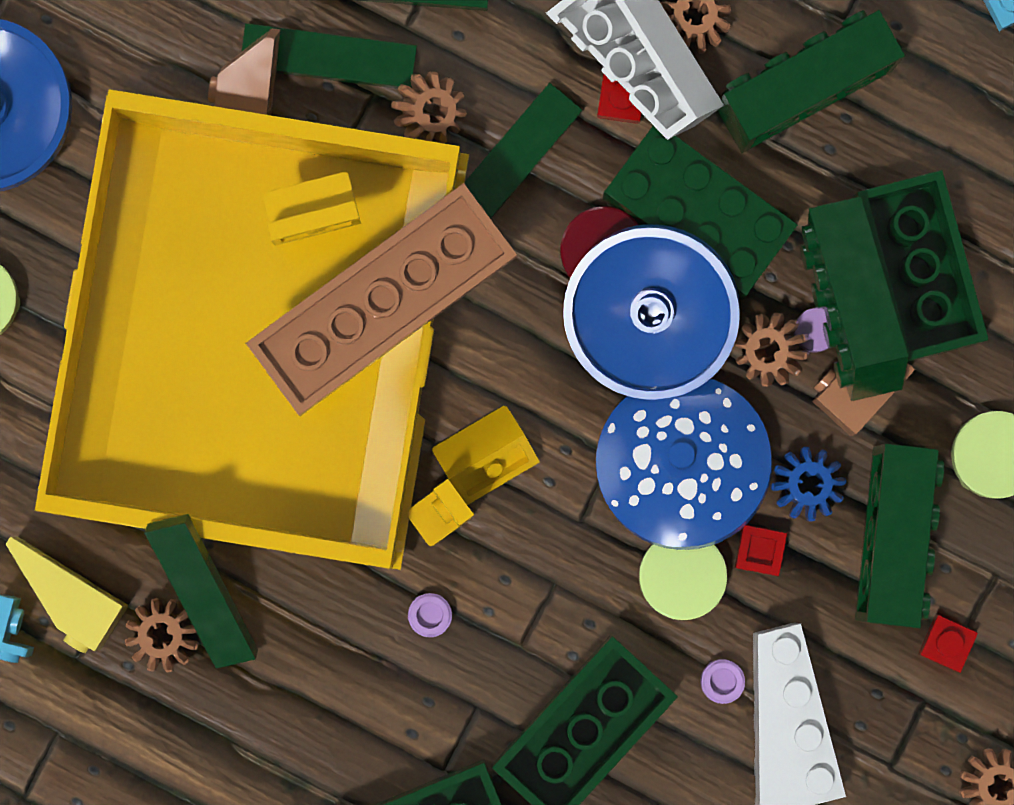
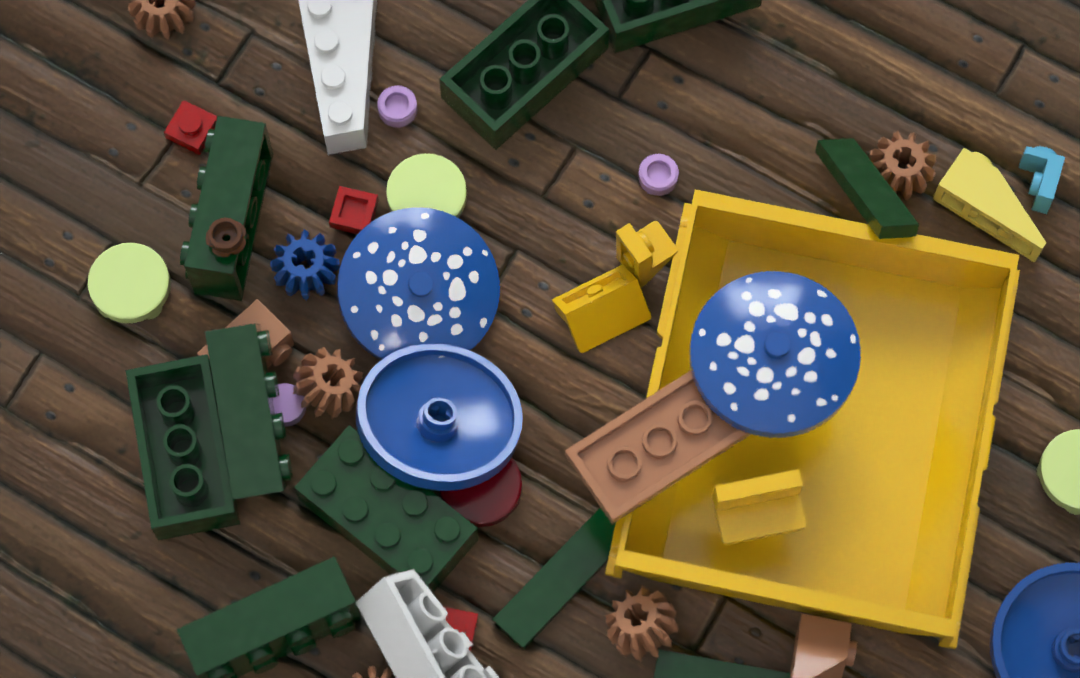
camera: 175 degrees left, 15 degrees down
none -> reddish brown plate [206,218,246,258]
none -> blue dish [690,271,861,438]

